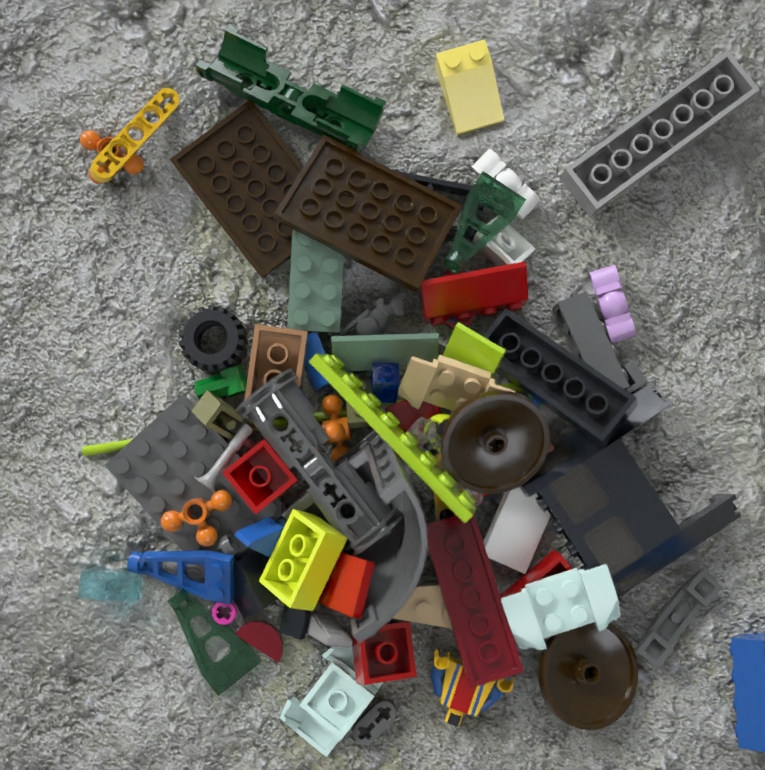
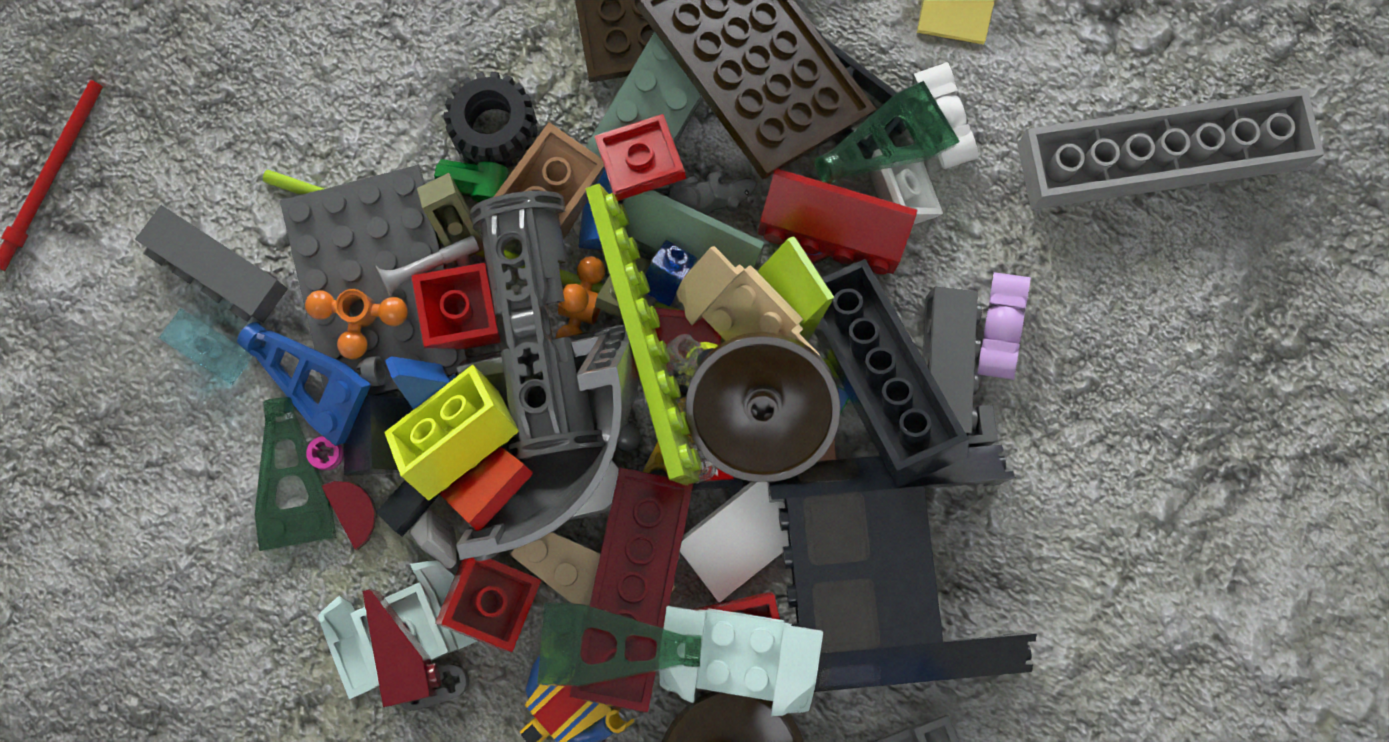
camera: 25 degrees right, 5 degrees down
none -> dark grey brick [135,205,288,323]
none -> dark red slope [362,589,441,708]
none -> clear green plate [538,602,702,687]
none -> tile [594,114,686,201]

